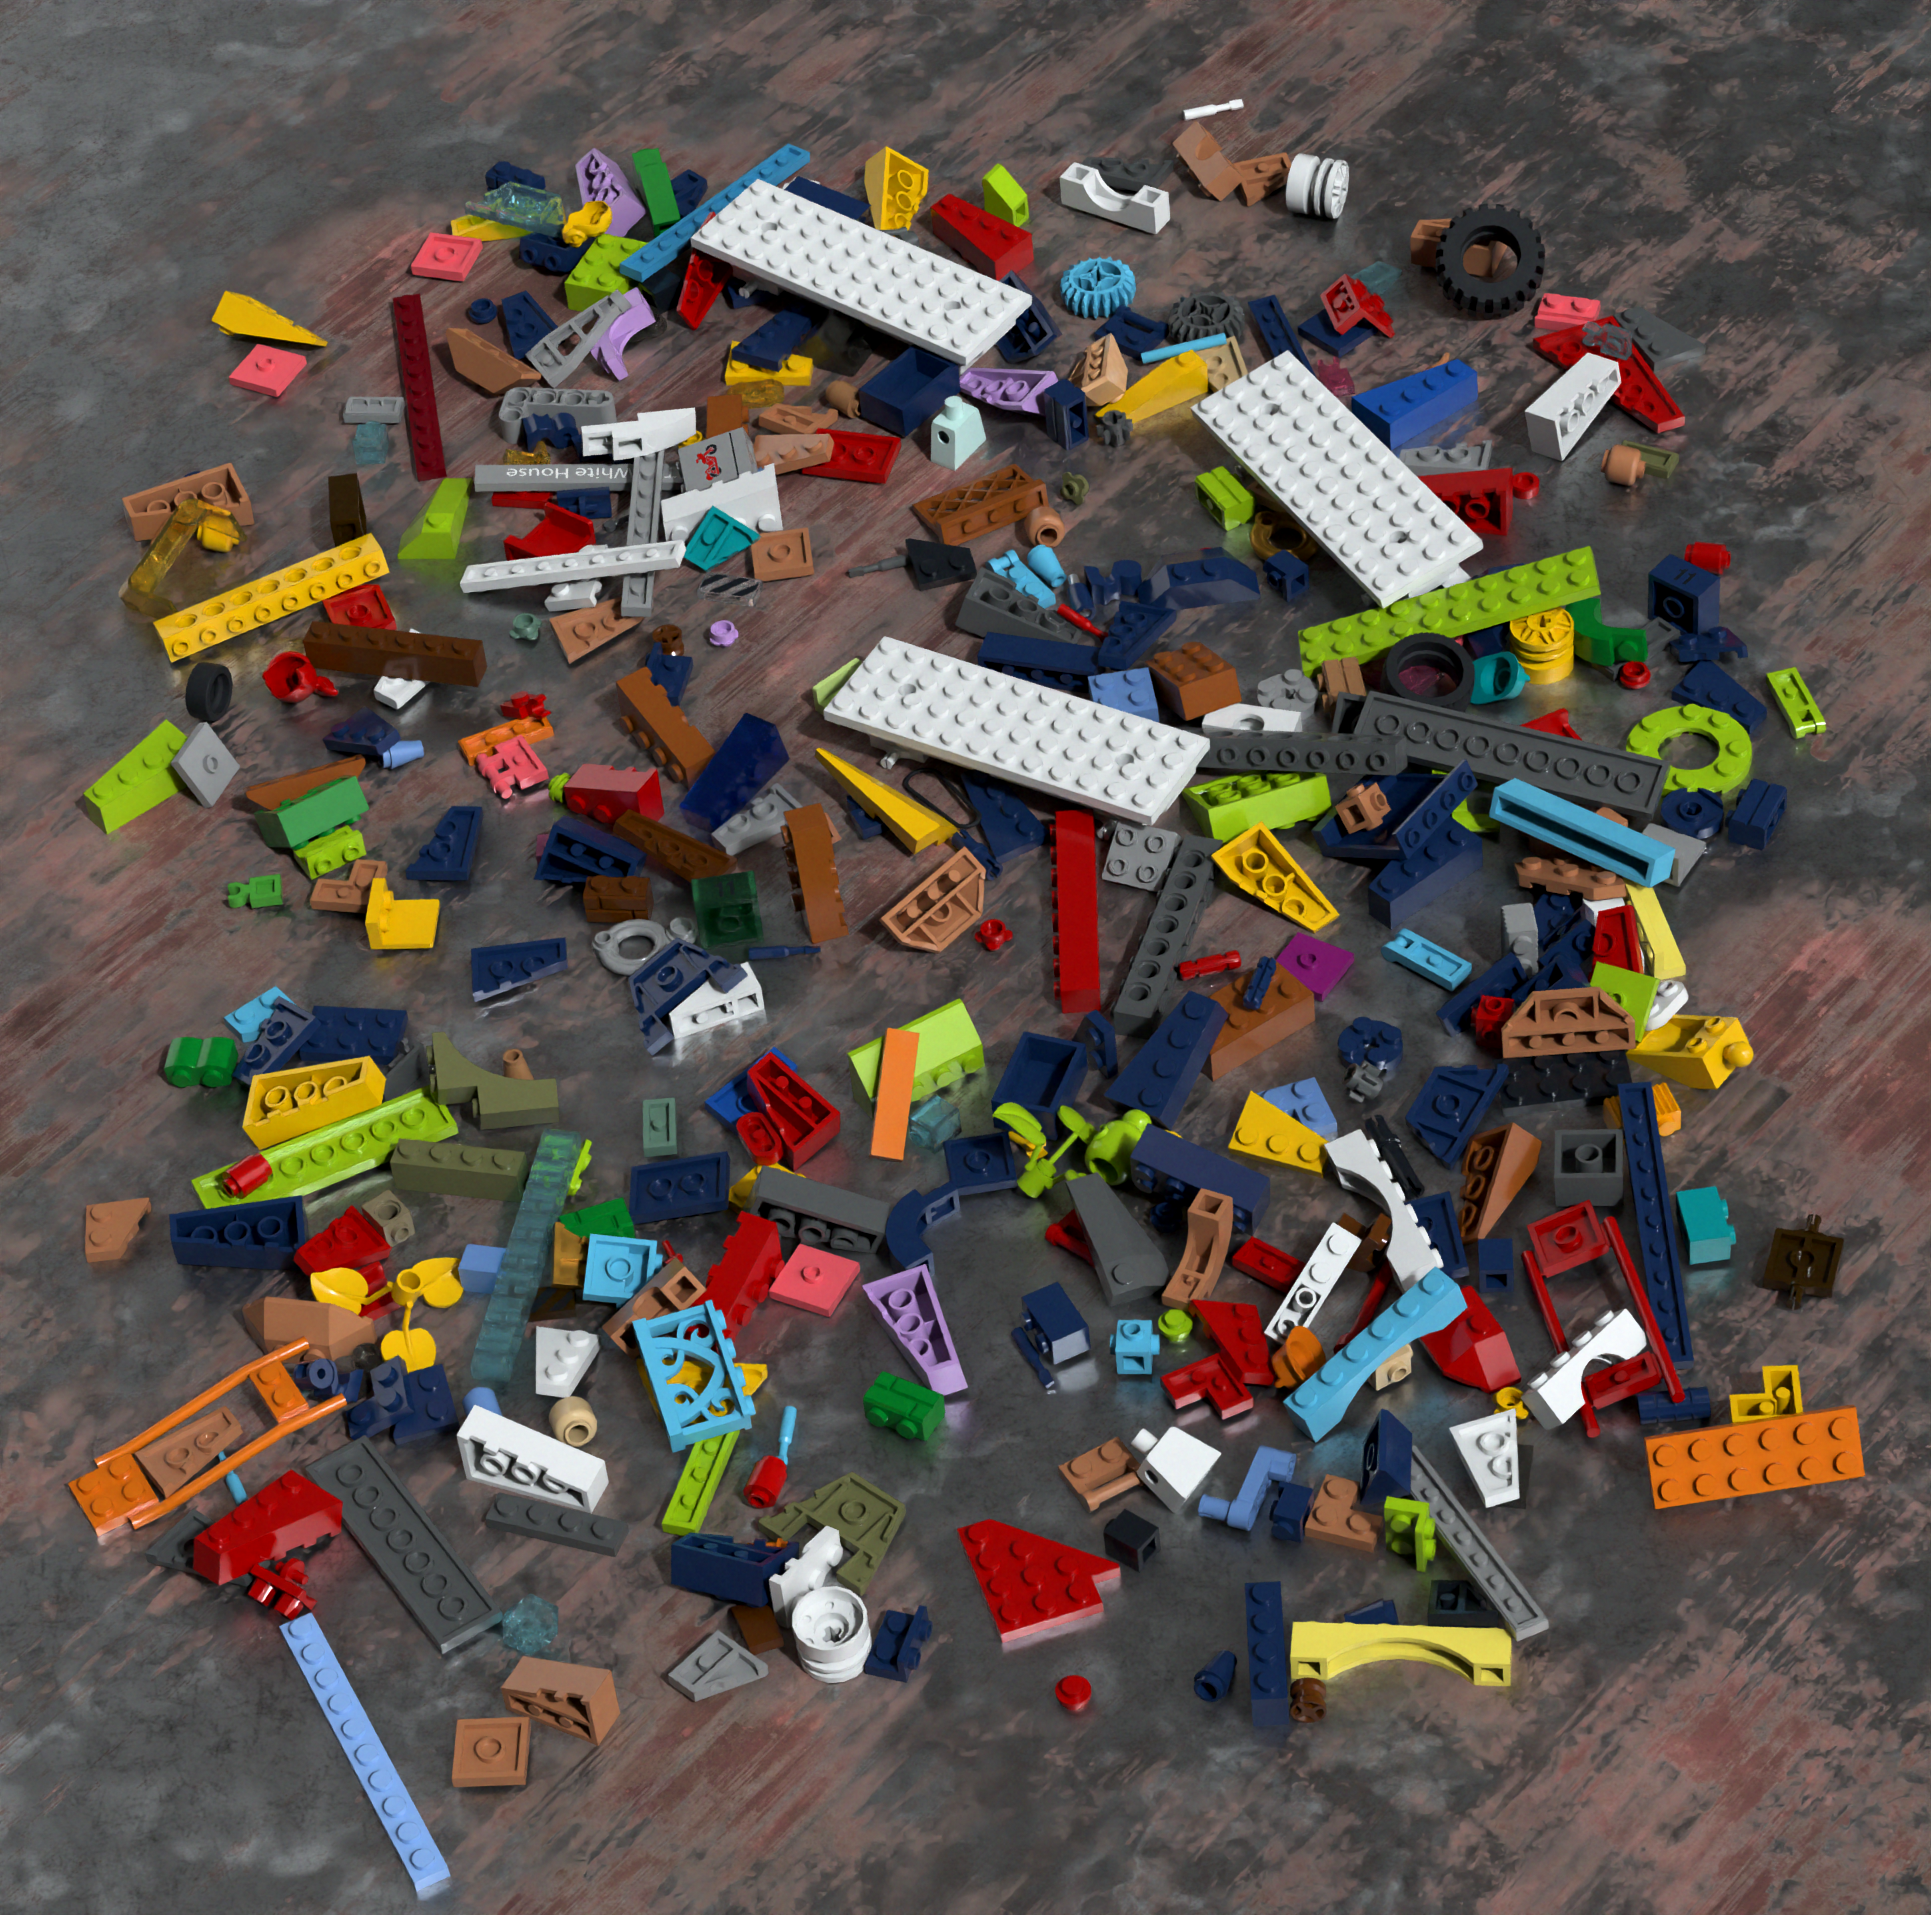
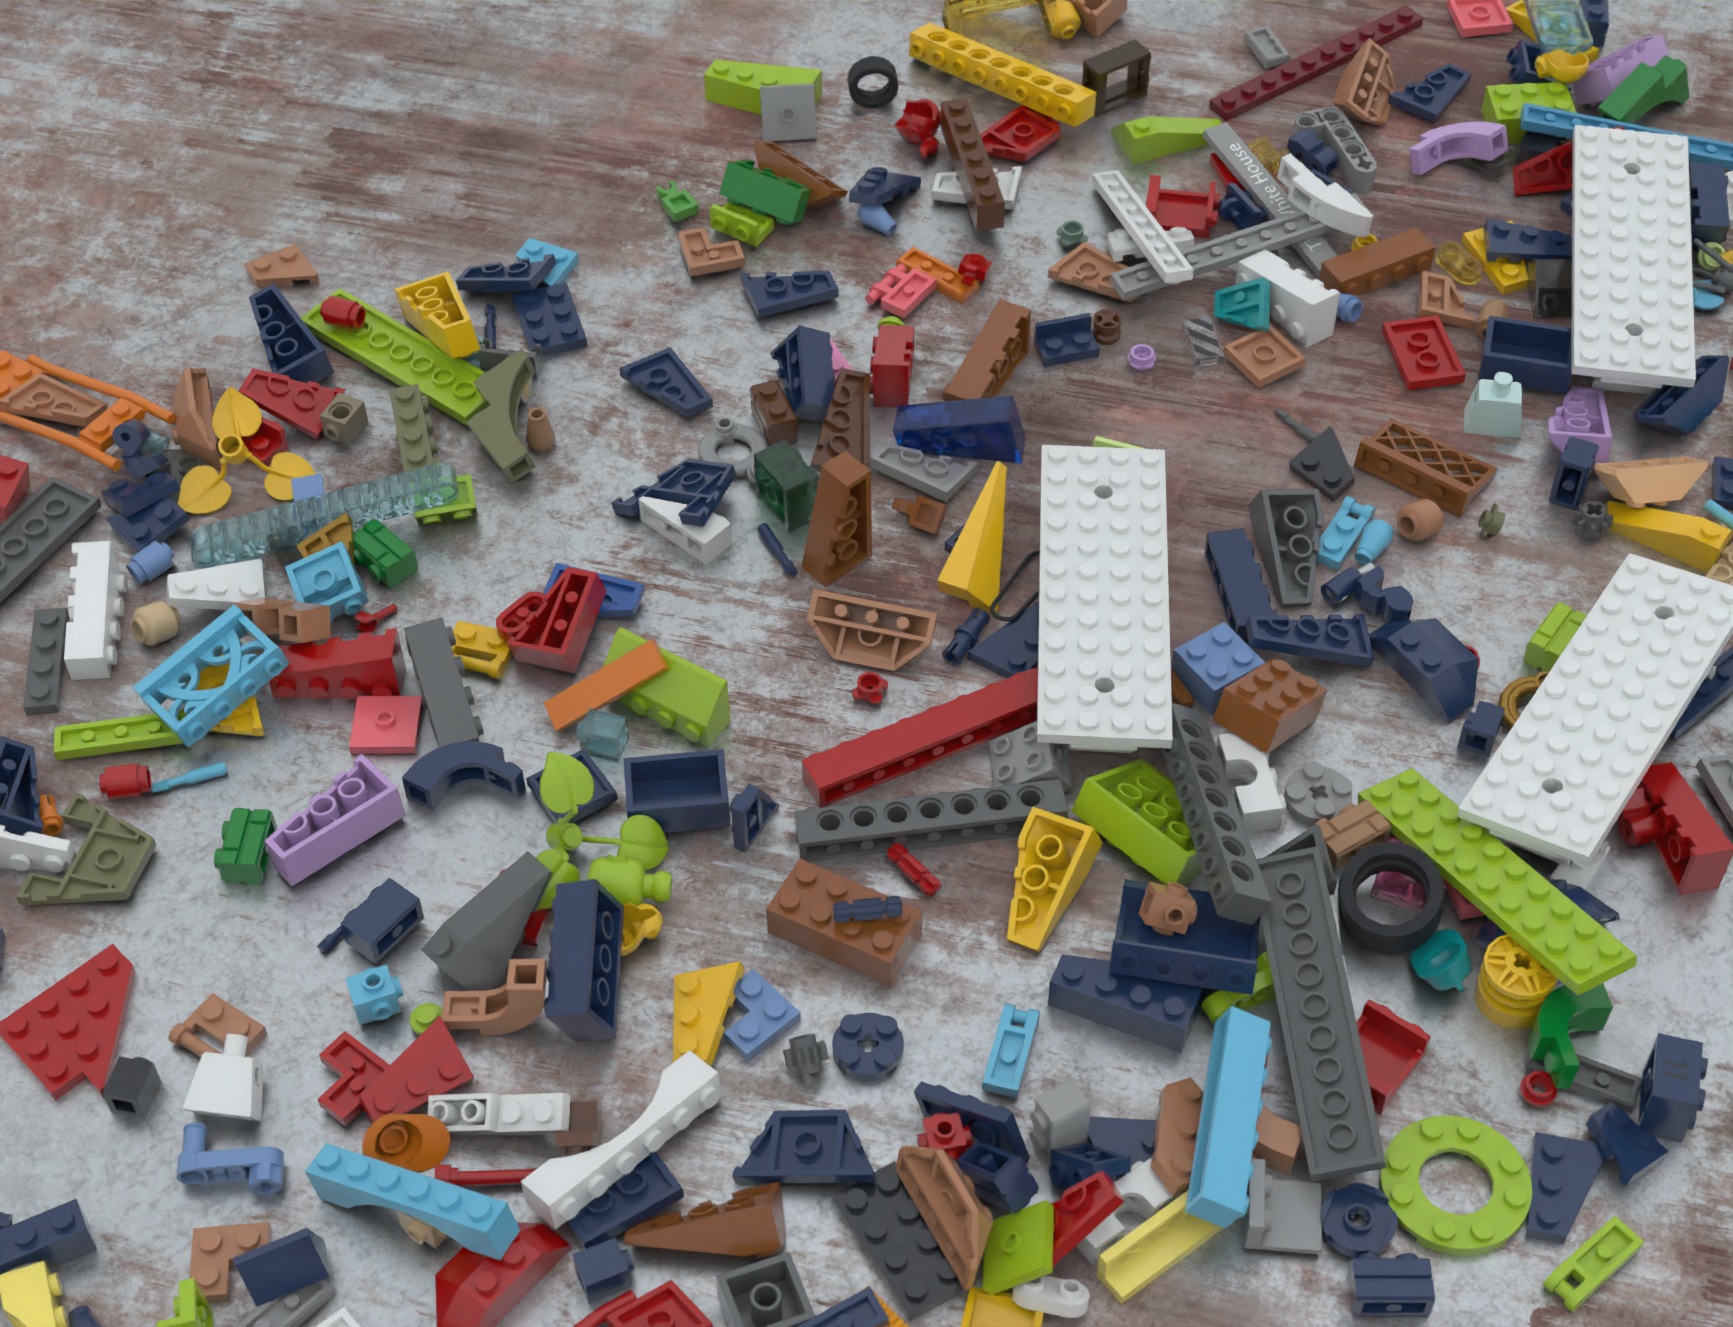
camera: 60 degrees right, 5 degrees up
green brick [164,1037,238,1087] -> none
medium azure piece [218,1451,249,1507] -> none
clear light blue brick [352,421,390,464] -> none
yellow bracket [365,878,440,949] -> none
dark blue plate [469,298,498,324] -> none
light grey plate [525,289,632,388] -> none
dark blue plate [629,1151,730,1225] -> none
sand green plate [643,1097,678,1157] -> none
dark blue wing [670,169,708,219] -> none
light grey panel [676,427,758,493] -> none
nougat wing [753,434,834,475] -> none
yellow hand [1008,1131,1048,1160] -> none
red piece [1057,603,1109,643] -> none
dark blue wedge [1103,990,1229,1131] -> none
red plate [1232,1236,1306,1294] -> none
dark blue brick [1269,1481,1314,1543] -> none
magenta plate [1276,932,1354,1002] -> none
black pin [1365,1115,1425,1200] -> none

